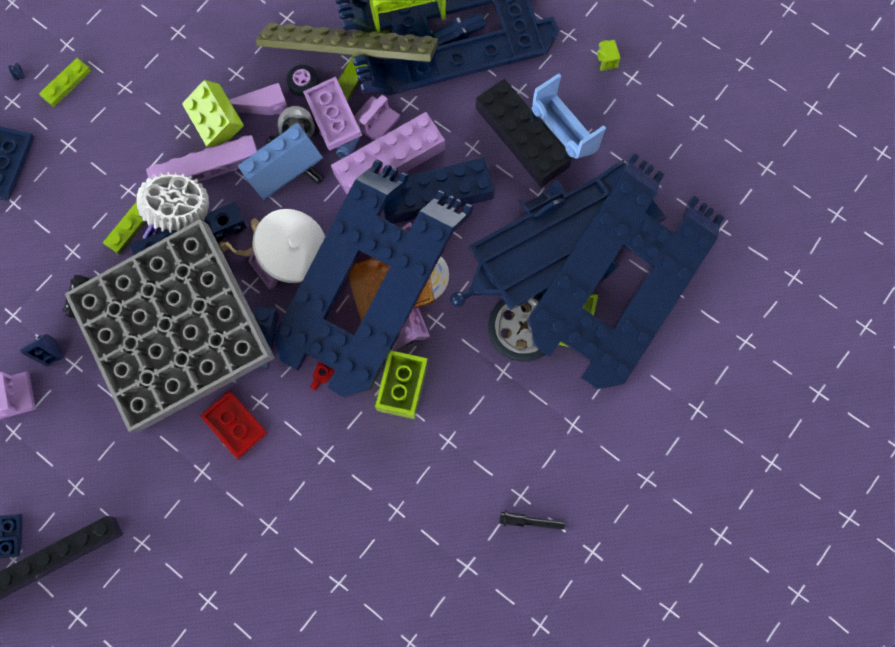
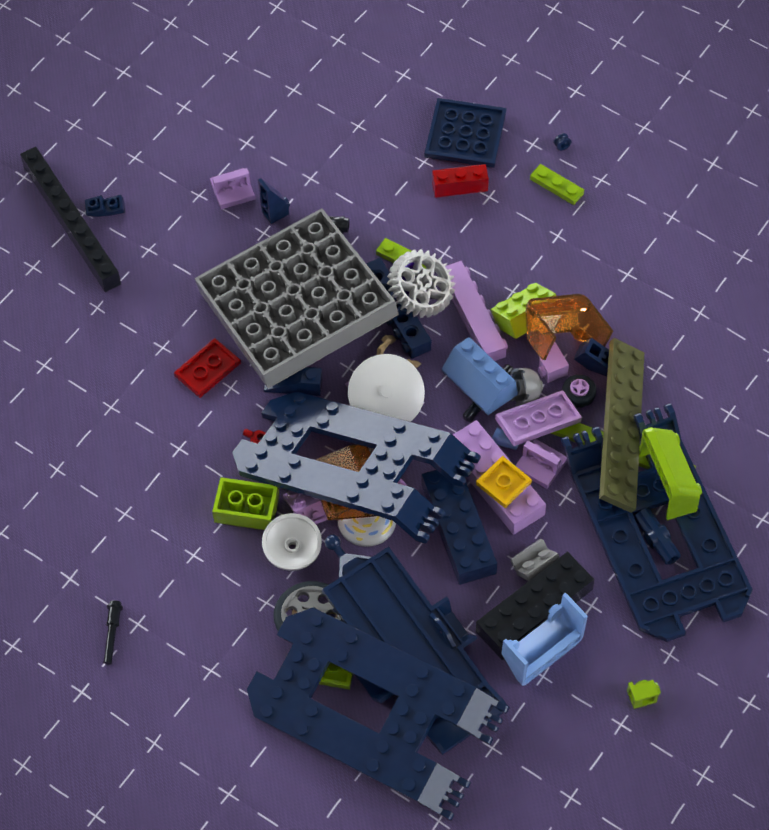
camera: 85 degrees right, 15 degrees down
none -> white dish [262,513,322,571]
none -> red brick [432,164,489,198]
none -> yellow tile [476,456,532,508]
none -> light grey bracket [511,539,560,581]
none -> clear orange windscreen [526,294,613,360]
none -> dark blue slope [574,338,609,377]

